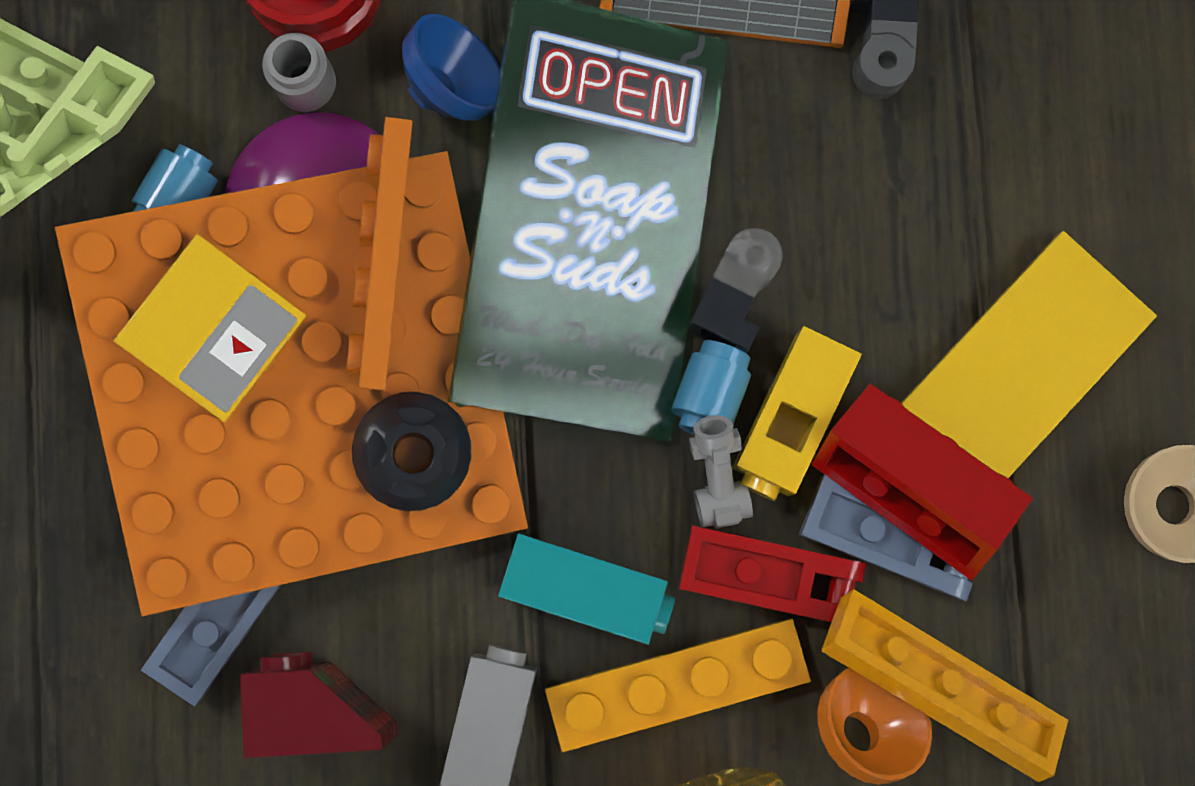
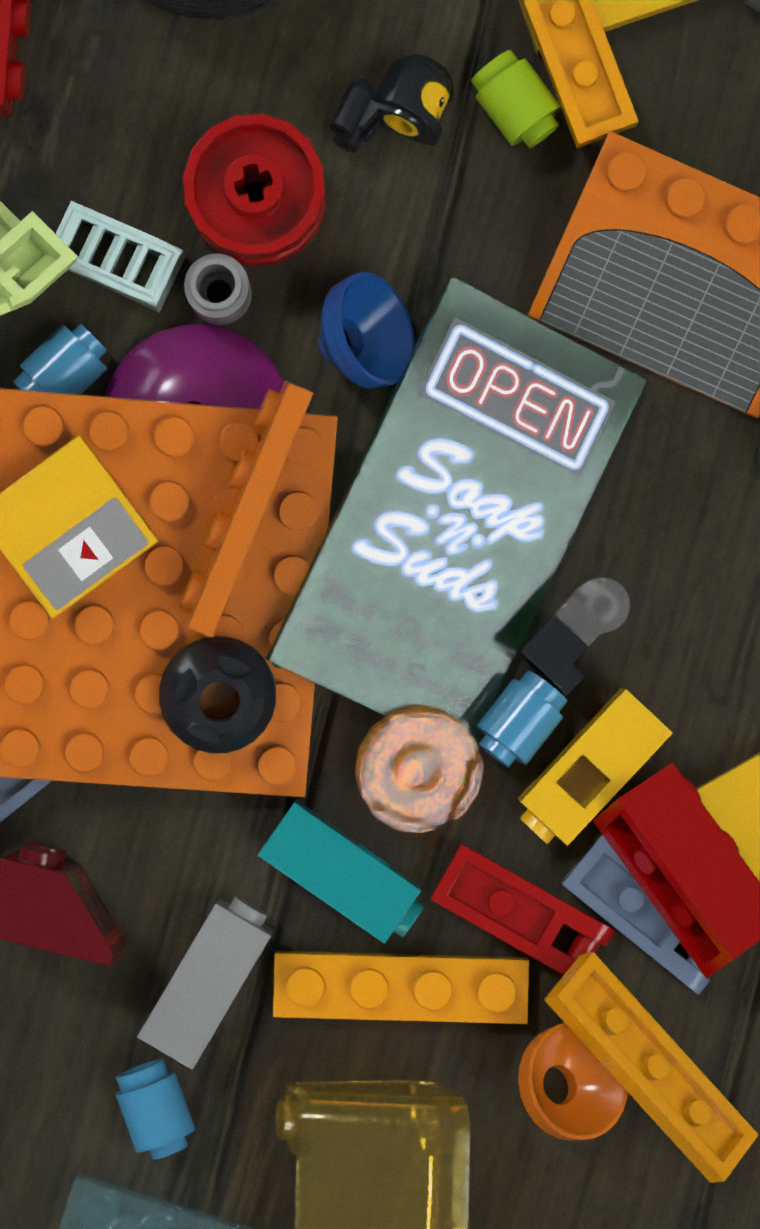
camera: 20 degrees right, 5 degrees up
light grey bar [689,415,753,529] -> none
none -> light aqua slope [56,201,186,313]
none -> clear orange tile [354,706,484,833]

